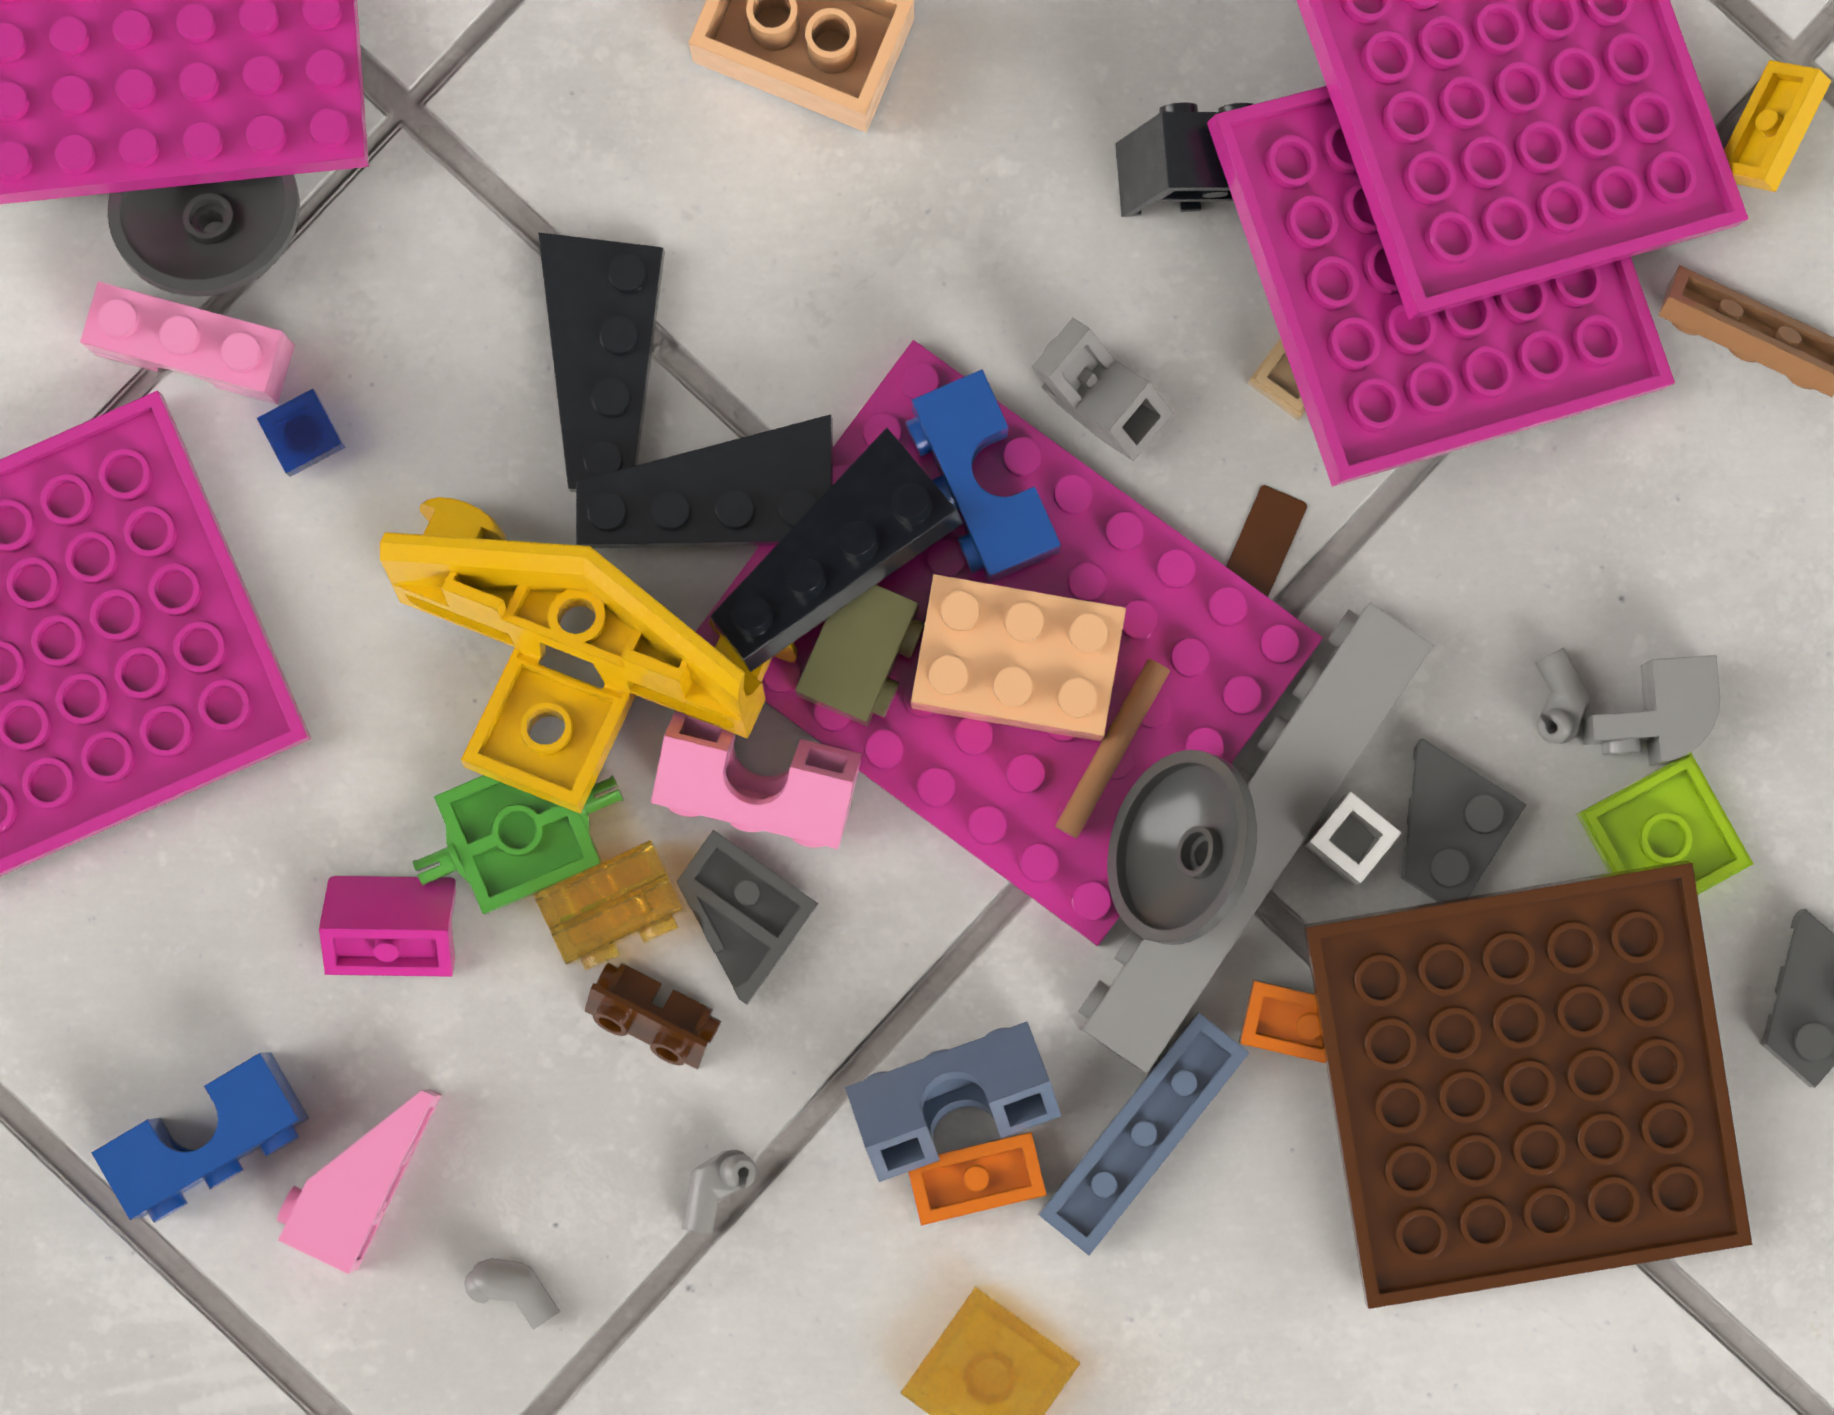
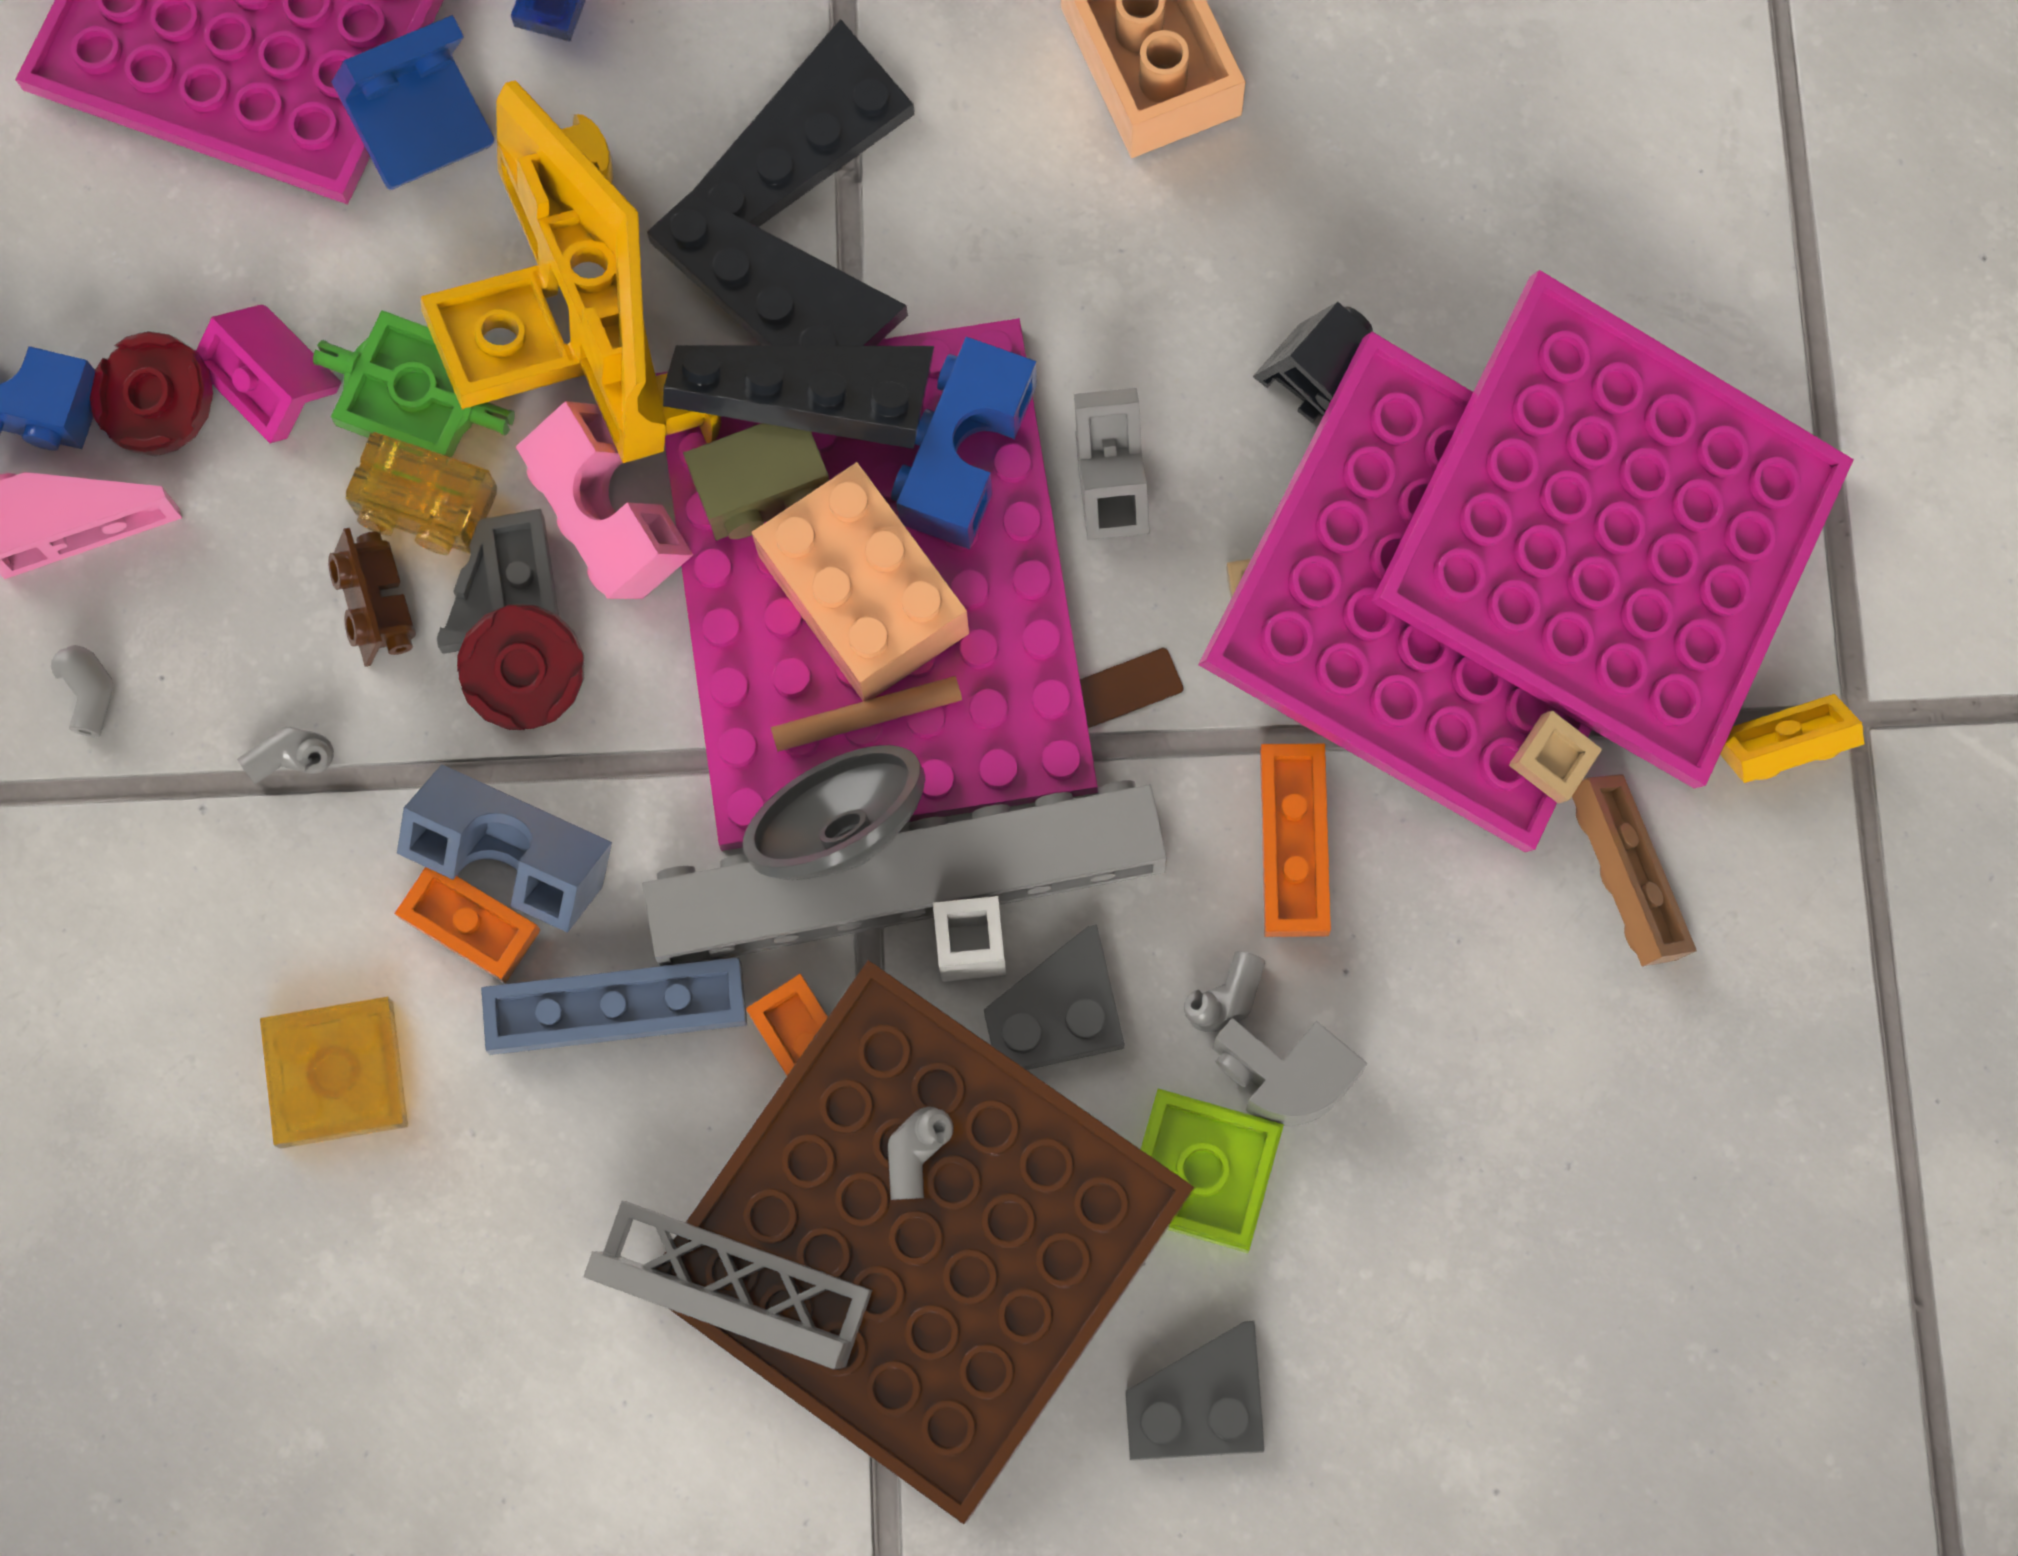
camera: 45 degrees right, 10 degrees down
none -> dark red tile [90,331,213,456]
none -> blue bracket [332,15,494,190]
none -> dark red tile [457,604,584,730]
none -> light grey fence [583,1201,872,1369]
none -> light grey arm [888,1107,954,1200]
none -> orange plate [1260,743,1331,937]
none -> tan plate [1509,711,1602,804]

